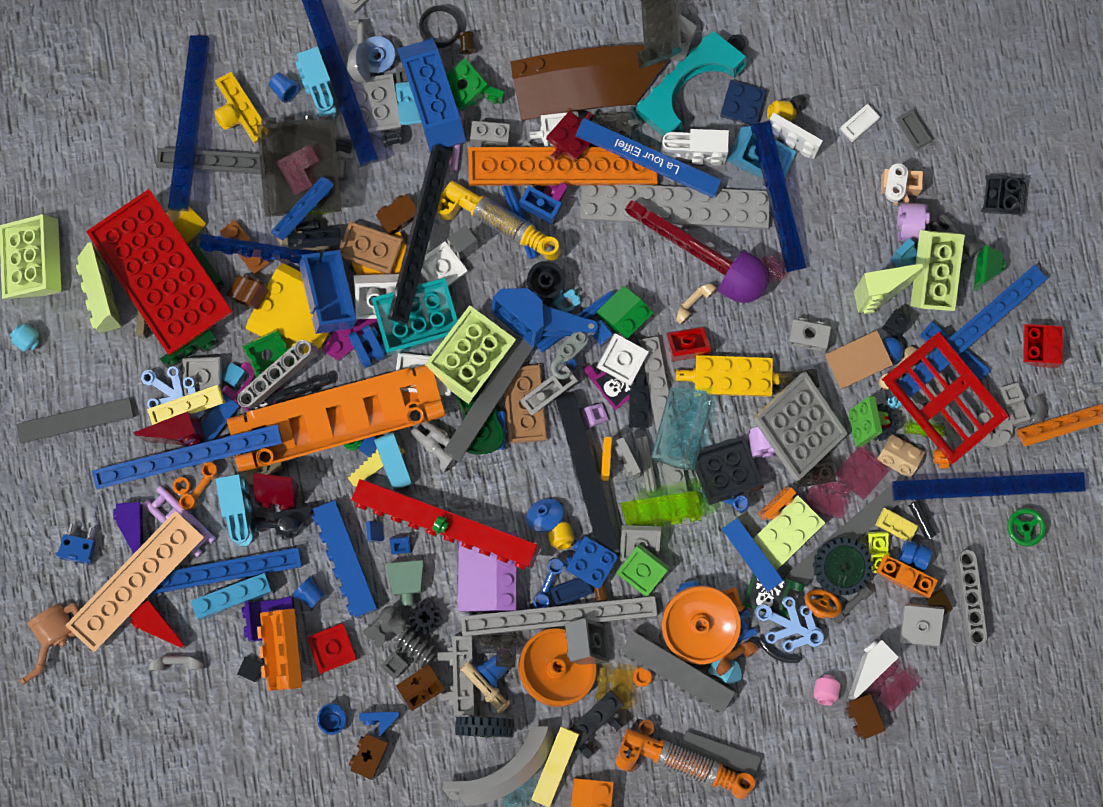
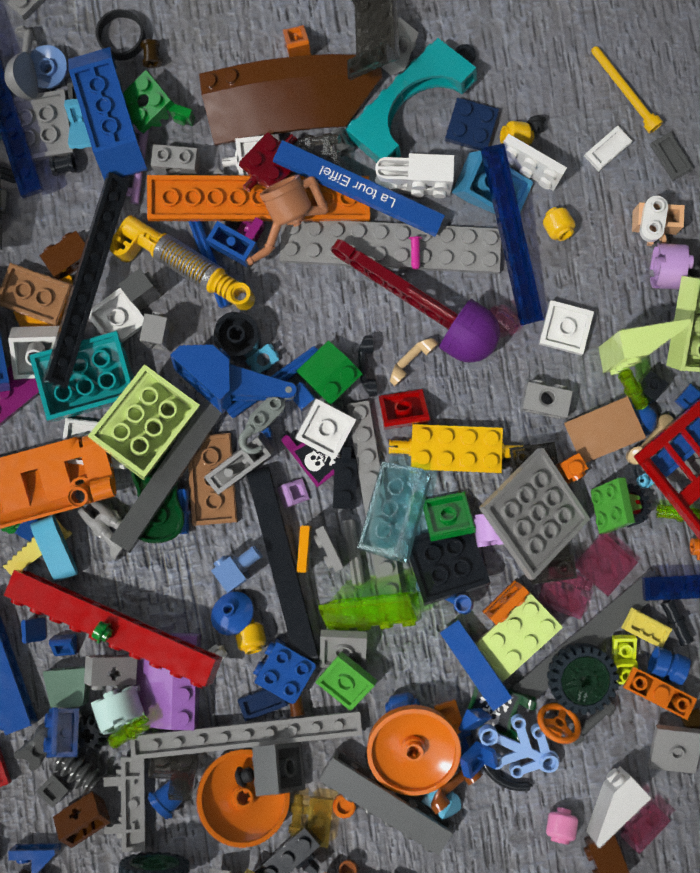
camera: 10 degrees right, 5 degrees up
blue brick [348,325,387,369] -> none
tan pin [460,661,511,714] -> none
blue bar [534,558,564,609] -> none
tan bracket [877,435,925,478] -> none
dark azure arch [890,238,917,267] -> none
none -> blue bracket [43,707,79,758]
none -> light grey brick [84,654,137,690]
none -> light aqua brick [91,685,145,735]
none -> clear neon green pin [108,715,150,749]
none -> light grey brick [139,312,175,352]
none -> medium blue brick [211,546,263,593]
none -> black piece [235,766,254,788]
none -> nougat piece [246,175,329,266]
none -> orange slope [283,25,311,57]
none -> black bar [358,335,377,397]
none -> dark pink piece [409,236,422,269]
none -> green plate [421,492,476,541]
none -> blue slope [459,708,492,731]
none -> blue bracket [460,741,498,779]
none -> white plate [539,300,594,356]
none -> yellow head [542,207,576,241]
none -> orange brick [555,453,588,484]
none -> yellow piece [591,46,663,134]
none -> clear neon green pin [618,369,648,410]

